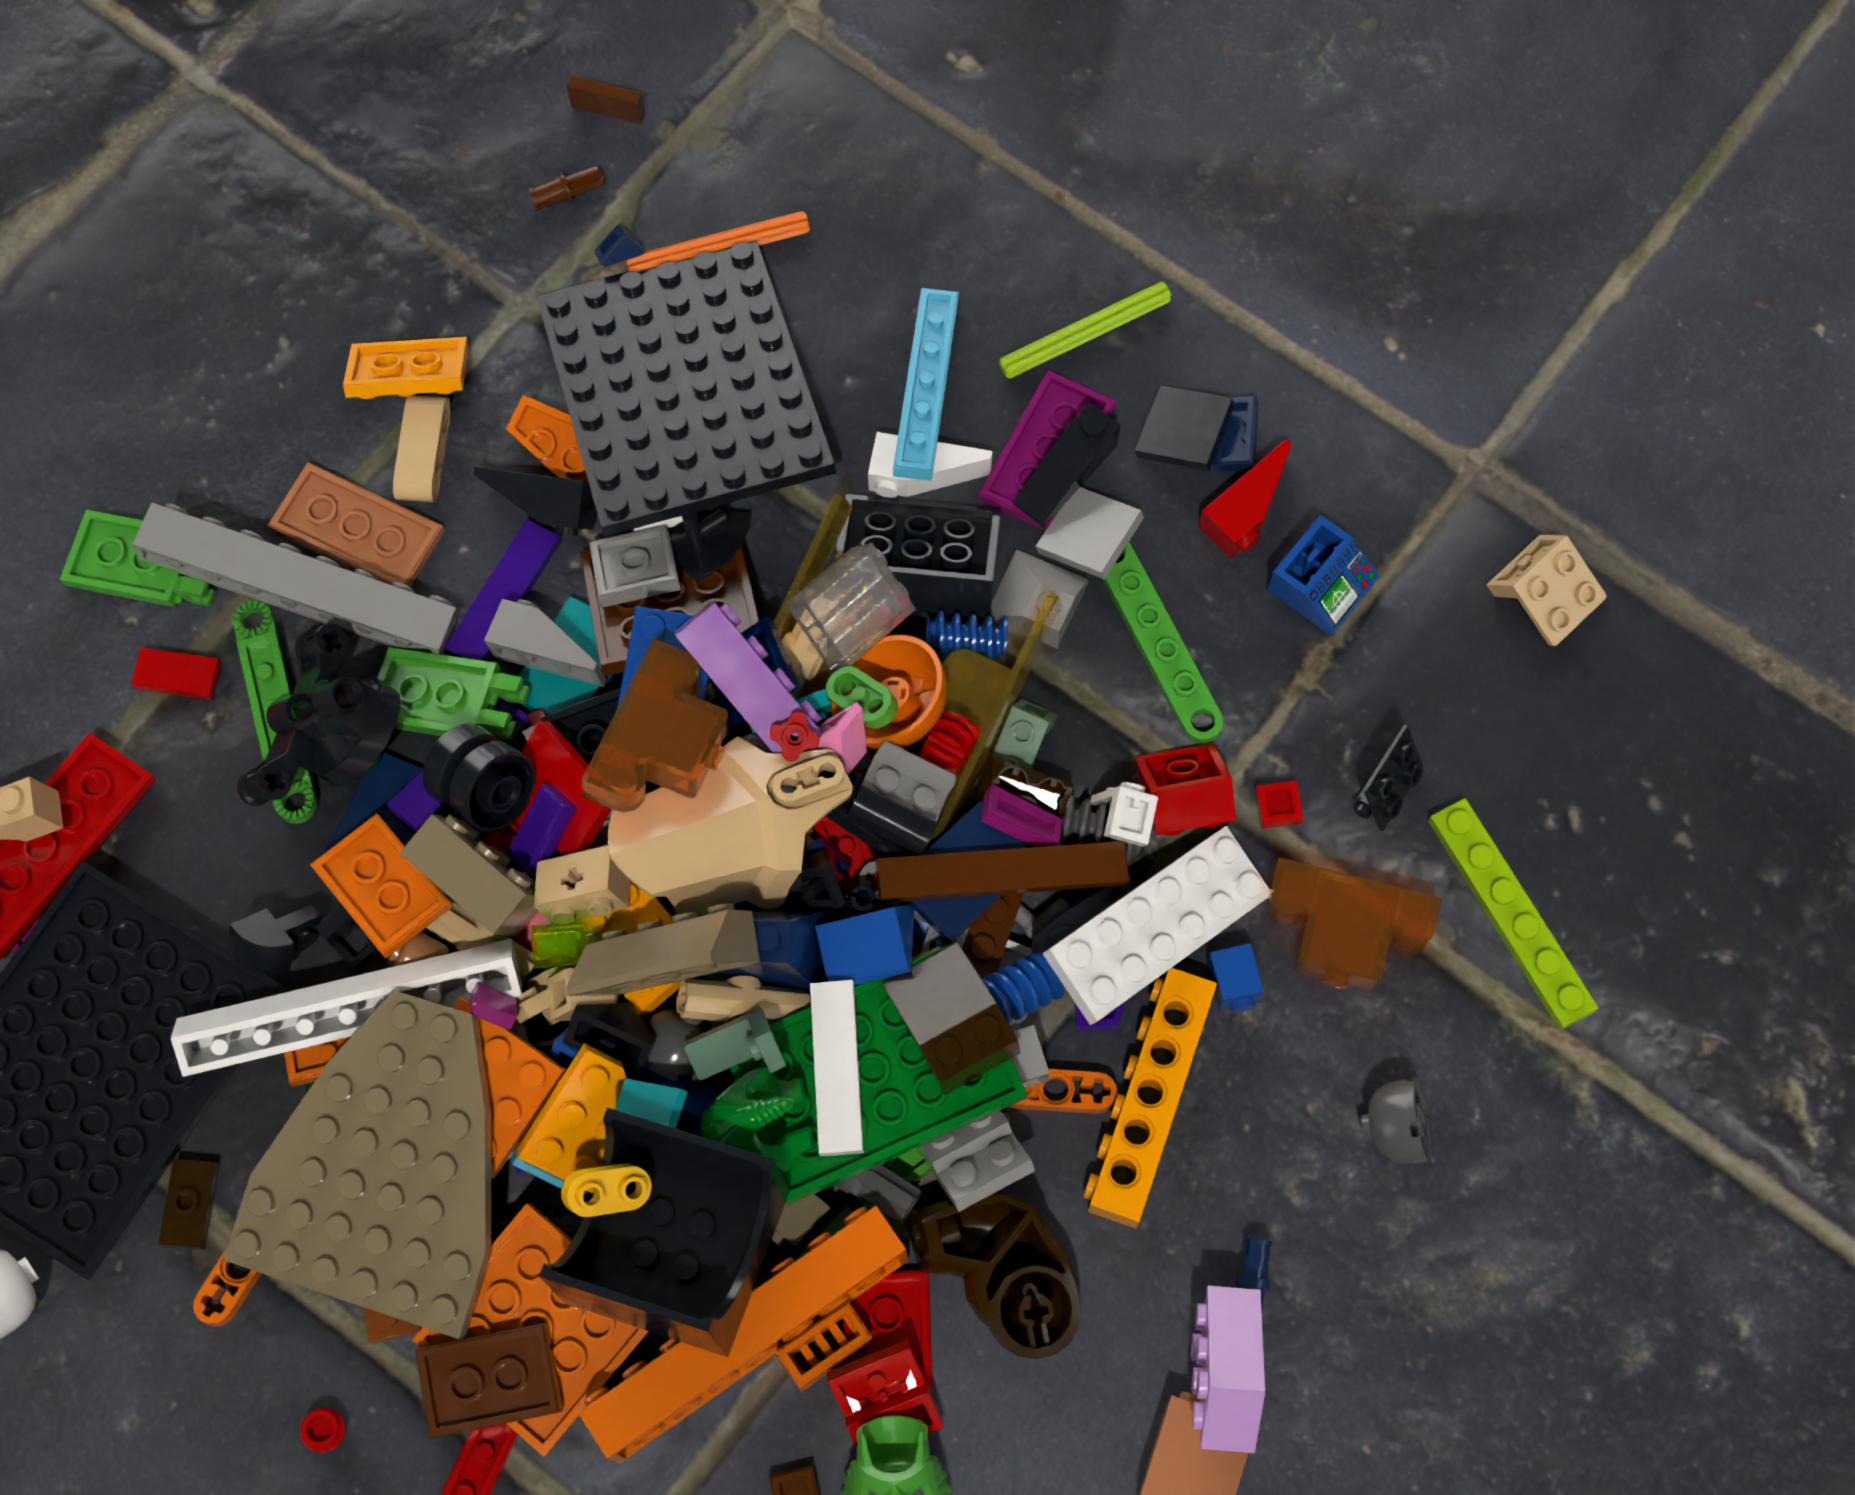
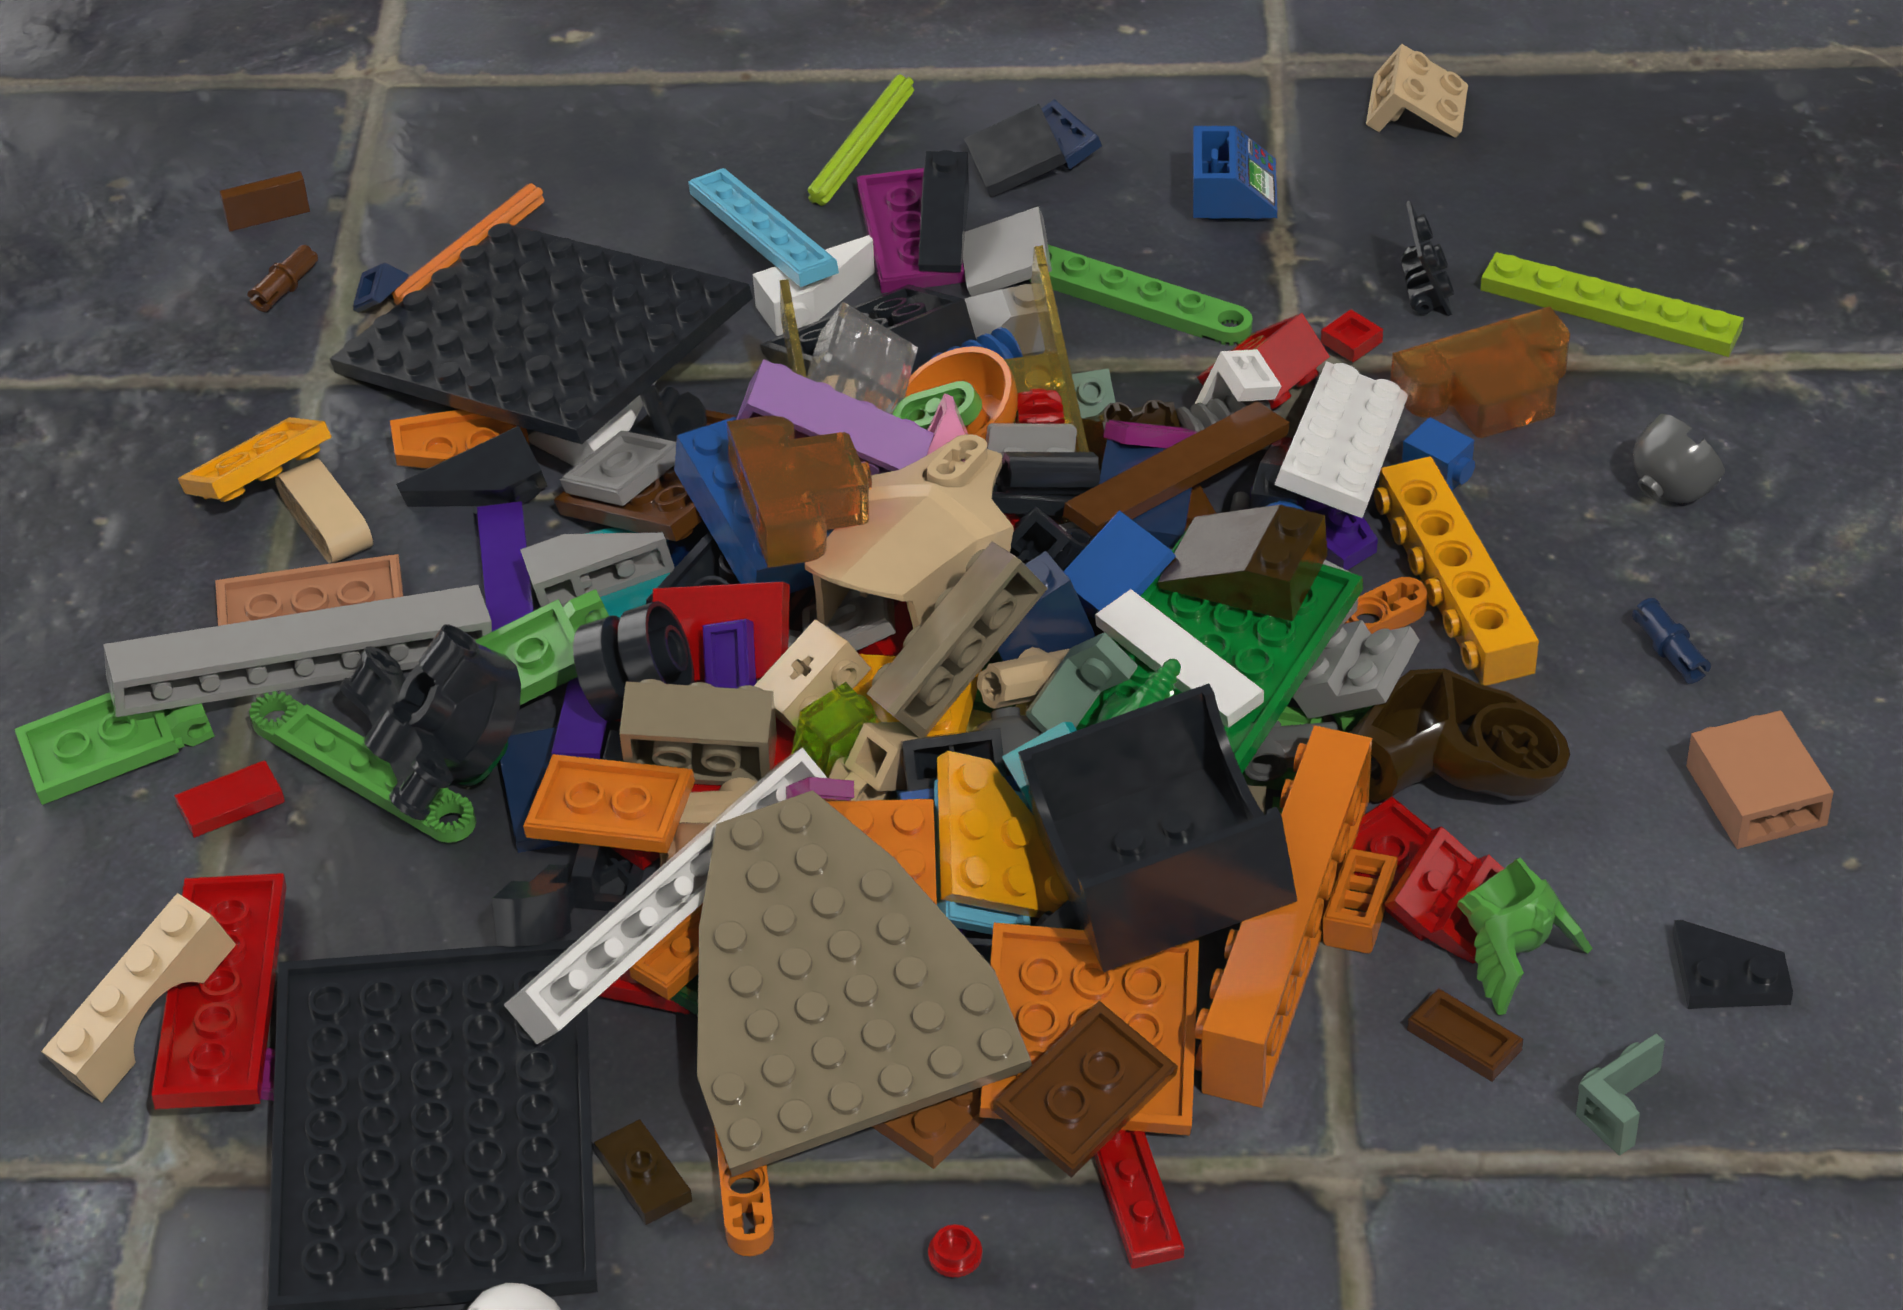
camera: 35 degrees left, 25 degrees down
yellow plate [561,1163,652,1217] -> none
red plate [769,711,820,762] -> none
lavender brick [1191,1286,1265,1453] -> none
red slope [1198,439,1292,559] -> none

